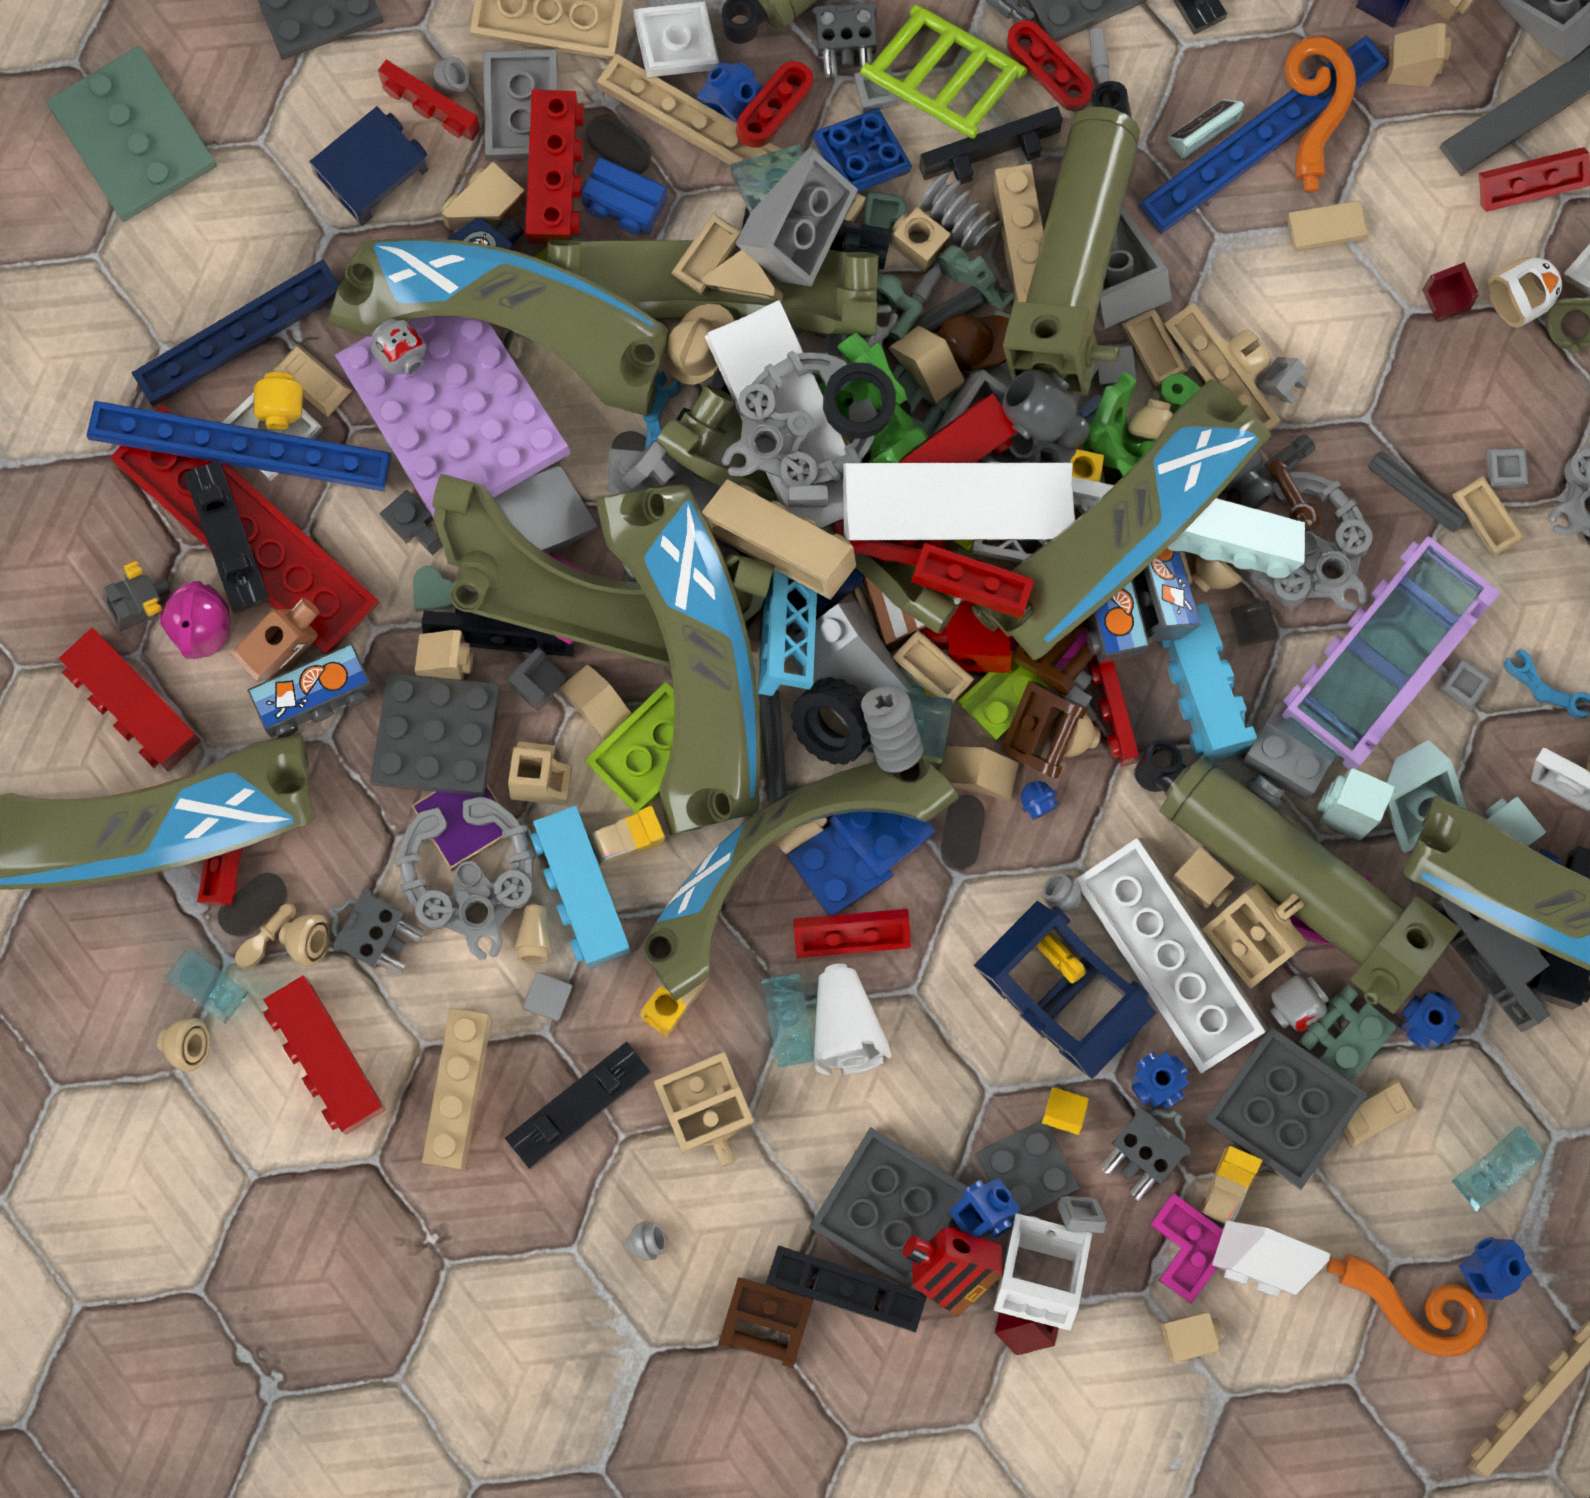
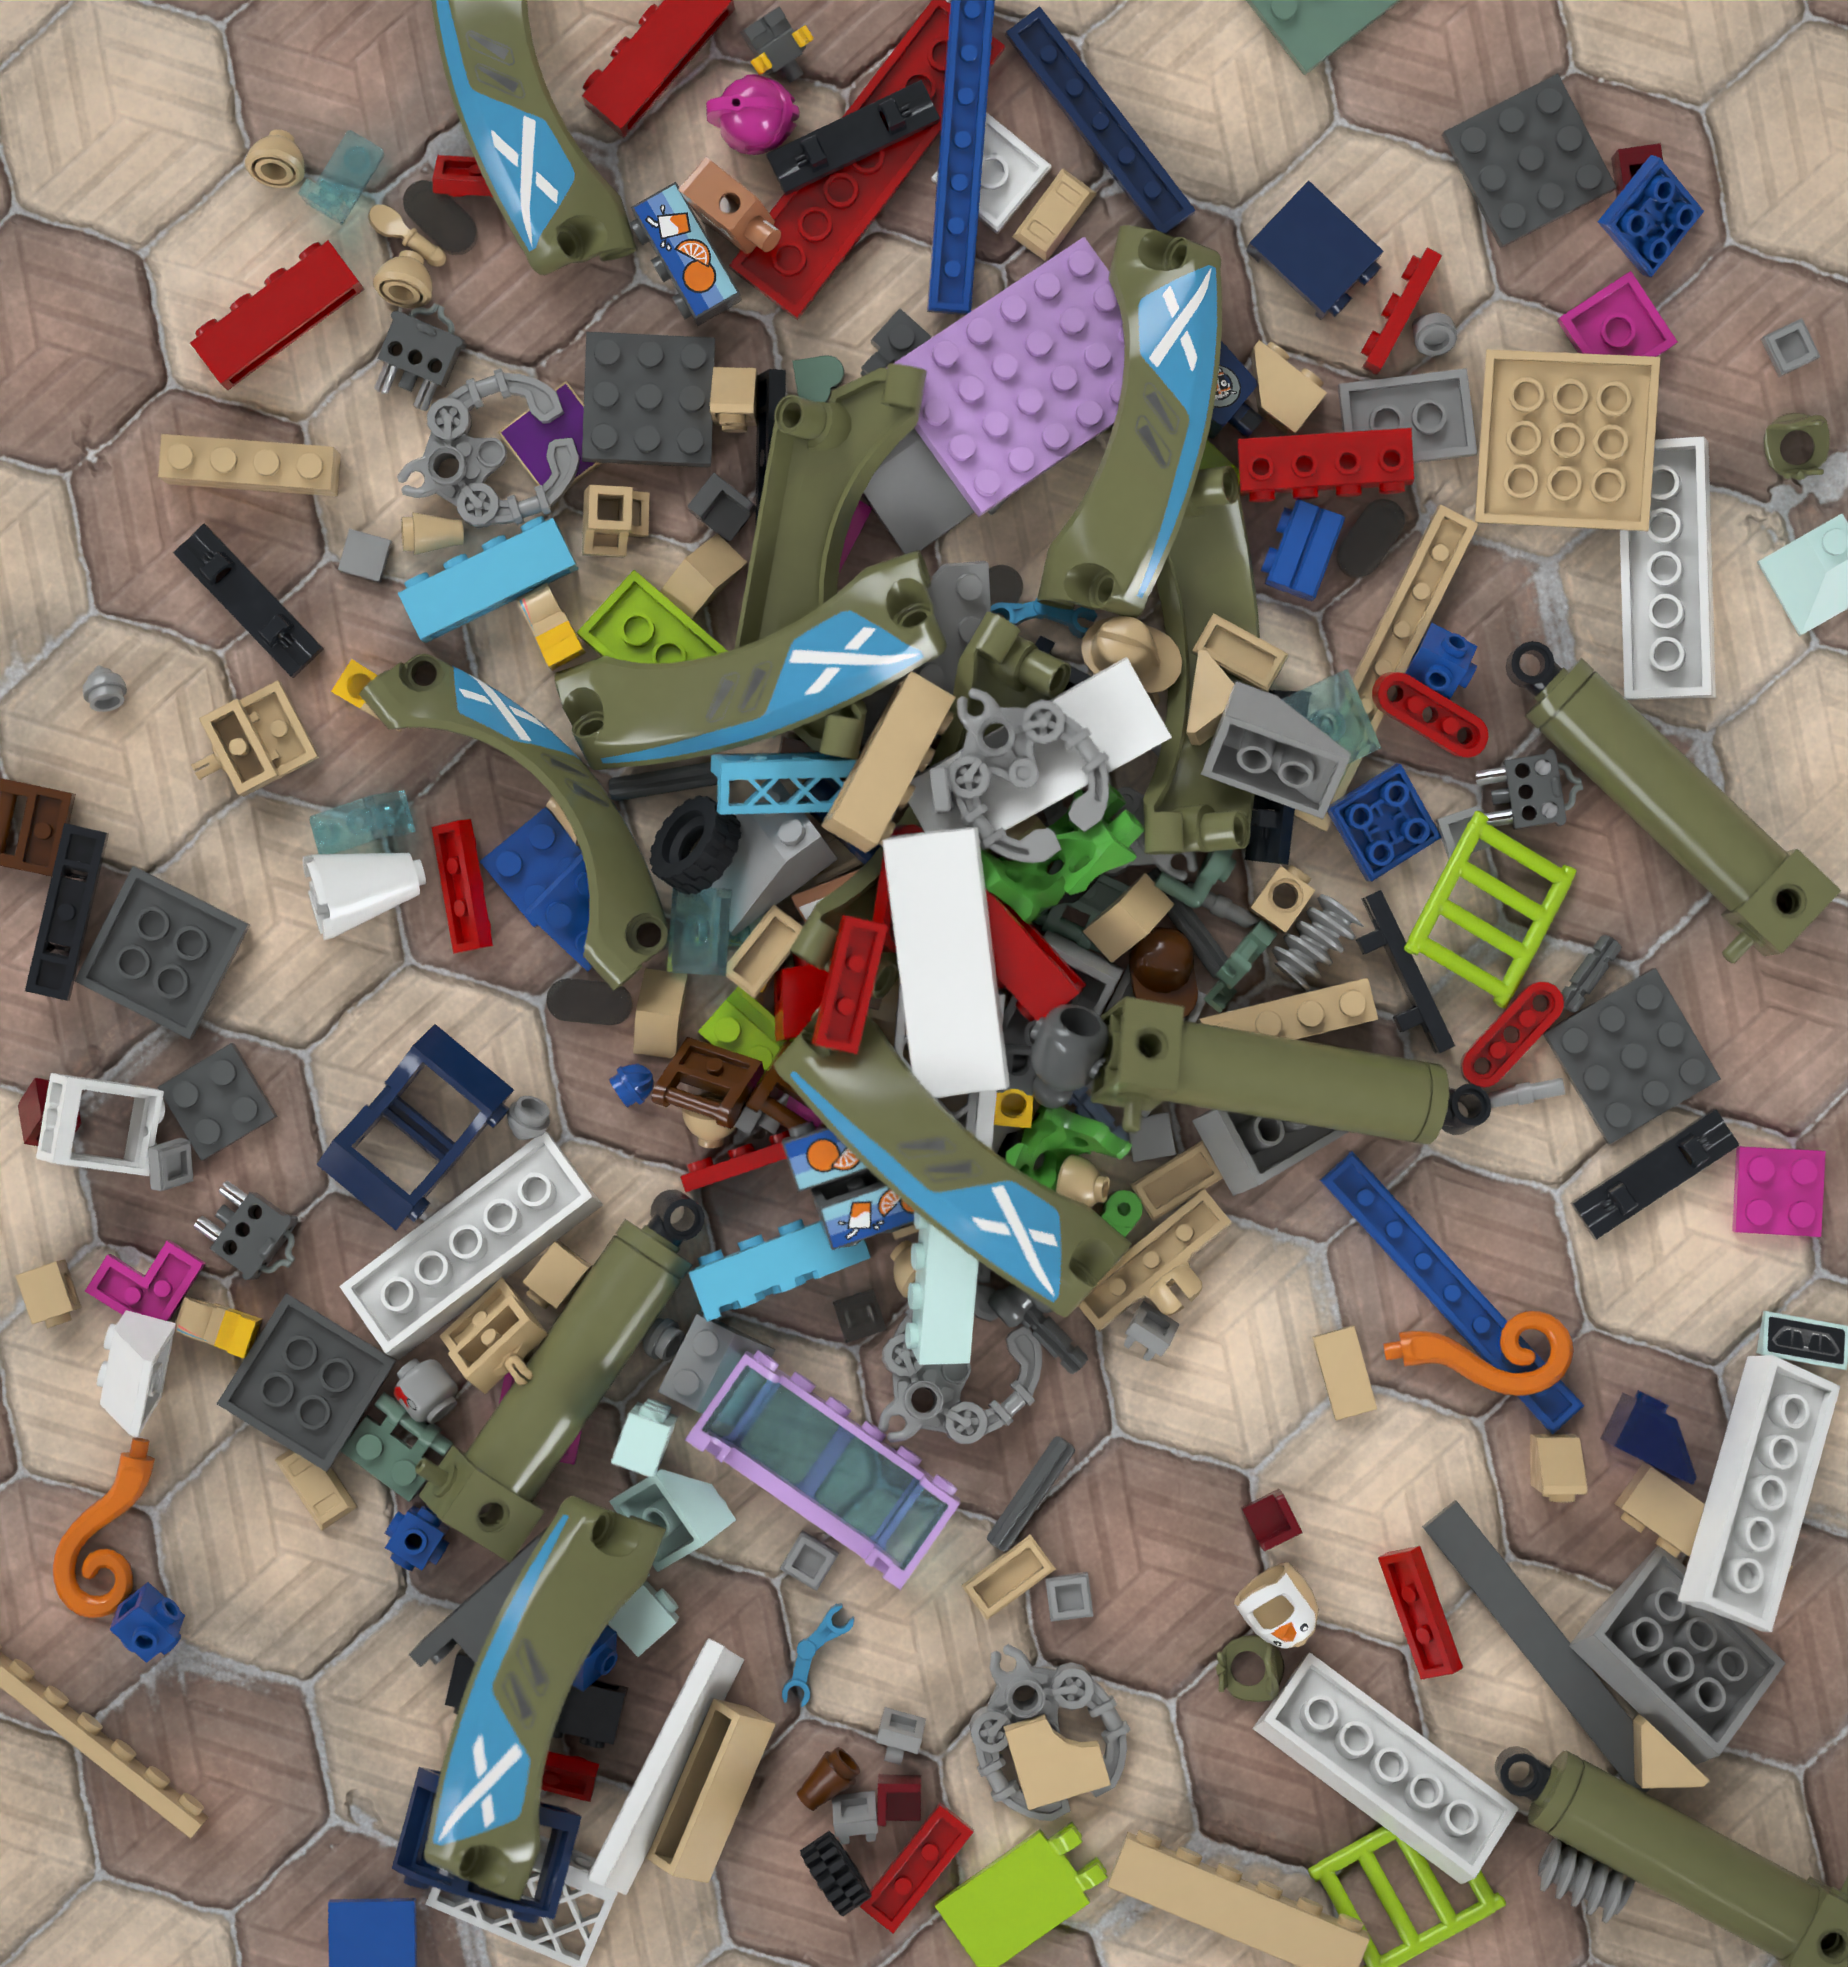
camera: 85 degrees right, 10 degrees up
yellow head [253,372,303,430] -> none
light grey head [370,319,427,375] -> none
light grey tile [621,441,674,489] -> none
white tile [633,1,719,78] -> none
black tyre [823,362,896,439] -> none
light grey piece [861,686,923,773] -> none
sand green tile [863,191,907,229] -> none
torso [903,1227,1003,1317] -> none
blue brick [949,1178,1021,1239] -> none
yellow axle [1036,932,1086,983] -> none
yellow tile [1042,1087,1089,1135] -> none
blue brick [1130,1051,1189,1110] -> none
light aqua slope [1167,99,1245,159] -> none
reddish brown piece [1269,459,1321,531] -> none
clear light blue bracket [1452,1126,1543,1211] -> none

